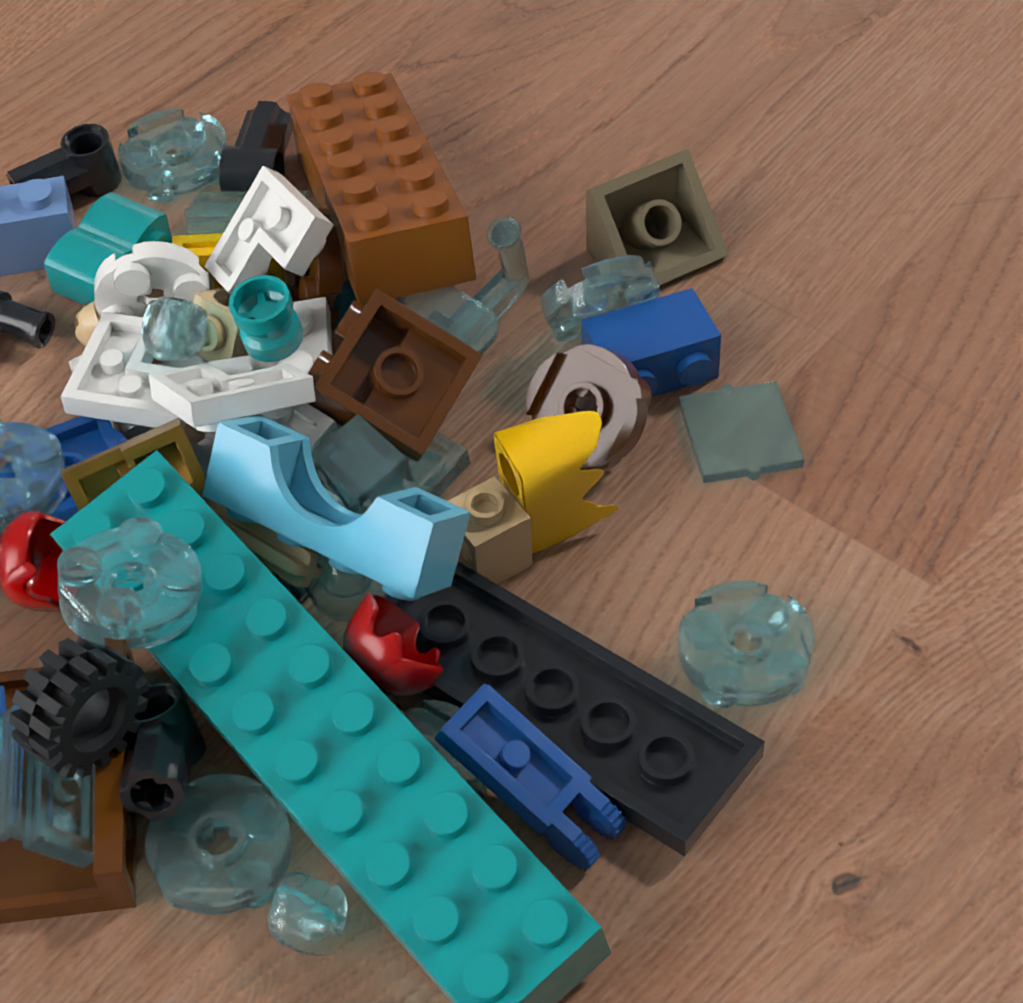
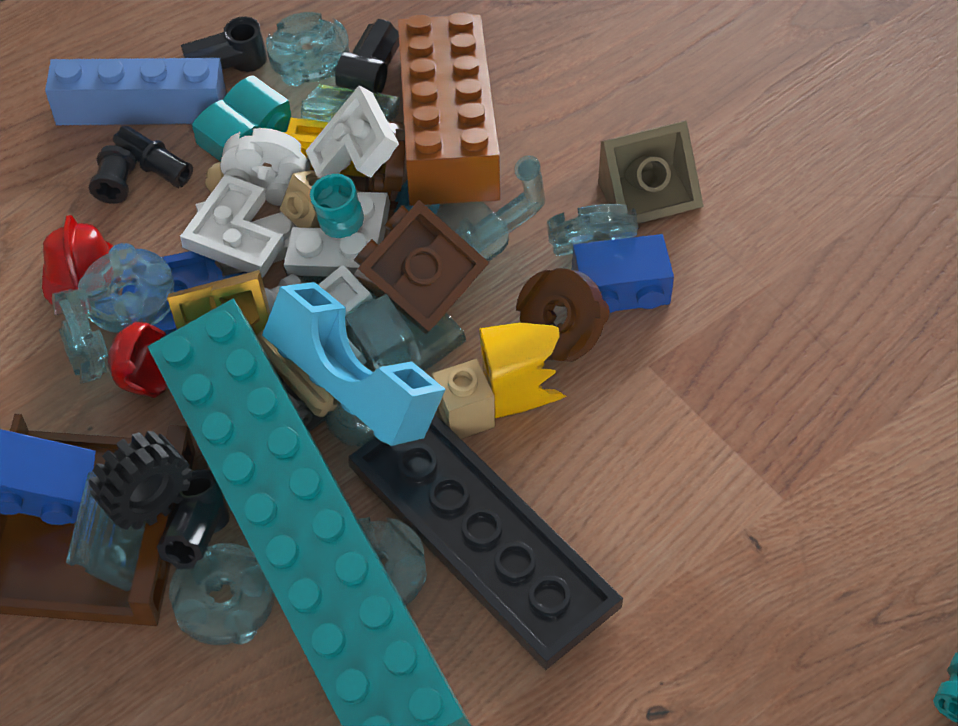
camera: 10 degrees right, 5 degrees up
clear light blue plate [57,517,202,649] -> none
clear light blue piece [141,297,208,361] -> none
white plate [148,363,316,432] -> none
clear light blue piece [267,871,348,956] -> none
red hair [343,593,443,697] -> none
blue hinge [434,683,627,871] -> none
clear light blue plate [678,580,815,708] -> none
clear light blue piece [679,381,804,483] -> none

